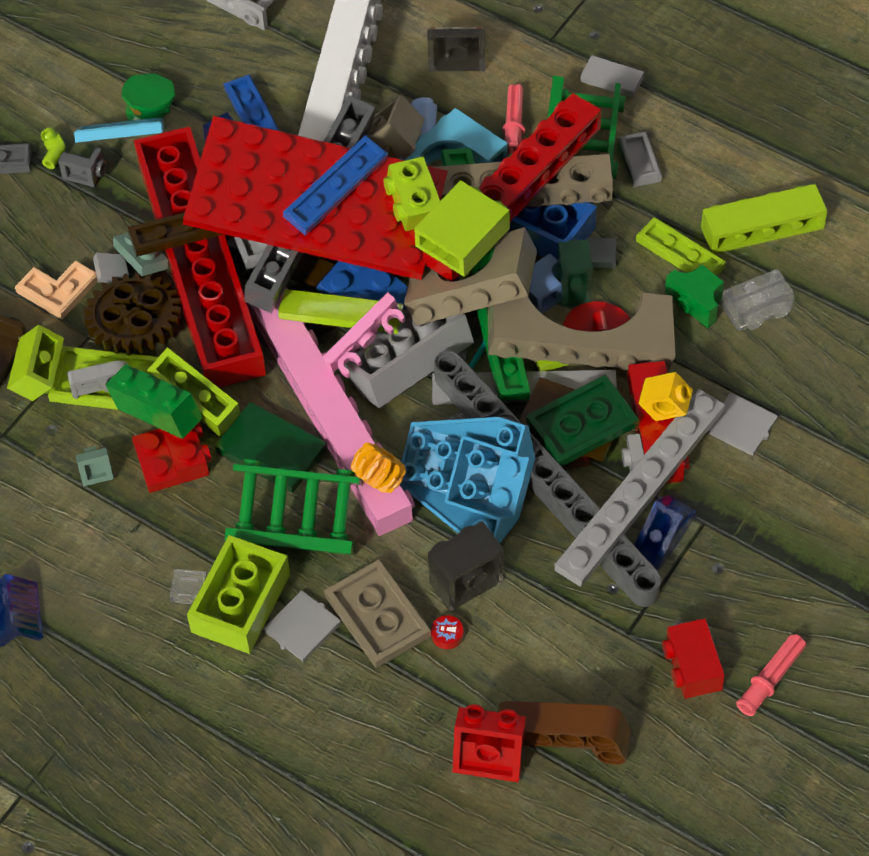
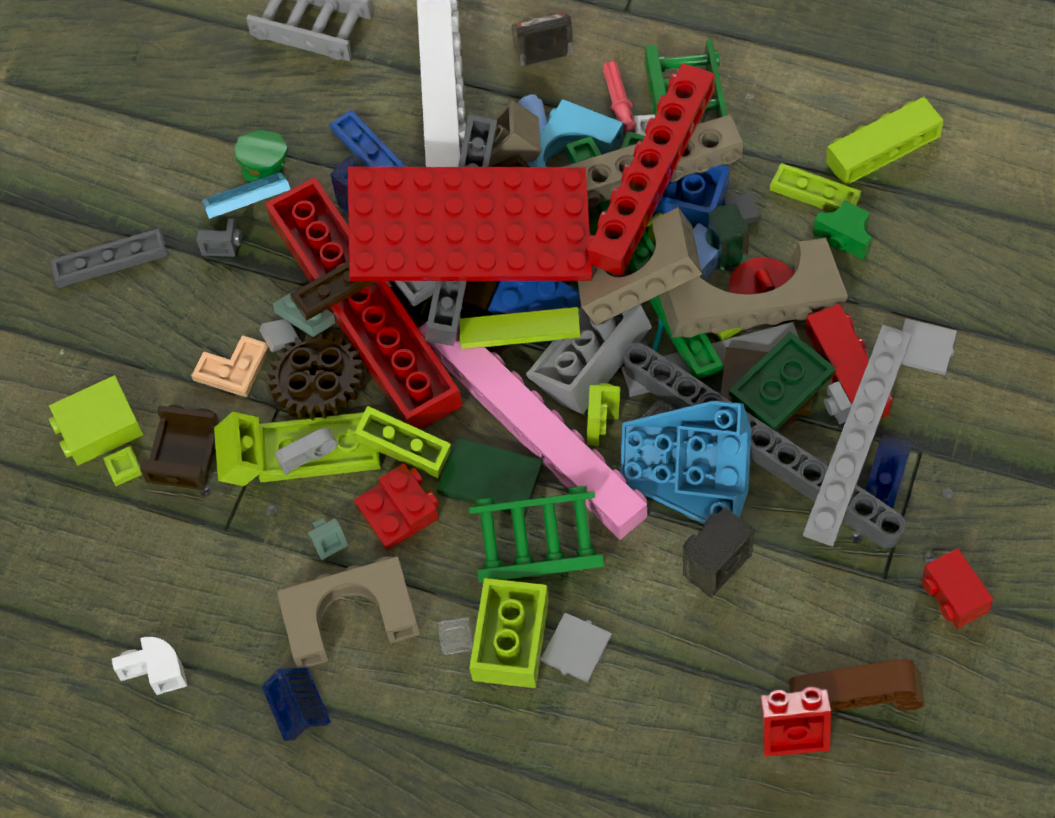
camera: 10 degrees left, 5 degrees up
lime arm [41,128,66,169] -> none
green brick [105,364,203,439] -> none
blue tile [283,135,388,236] -> none
bright pink plate [322,292,405,378] -> none
dark tan plate [324,559,431,668] -> none
light orange gear [351,443,406,493] -> none
lime brick [384,156,440,232] -> none
lime brick [414,180,510,277] -> none
red tile [431,615,464,649] -> none
light grey tile [581,55,644,98] -> none
light grey tile [618,132,662,187] -> none
yellow brick [638,372,693,421] -> none
clear brick [722,269,794,331] -> none
coral axle [736,634,806,716] -> none
none -> dark tan arch [277,556,420,670]
none -> lime bracket [587,383,620,446]

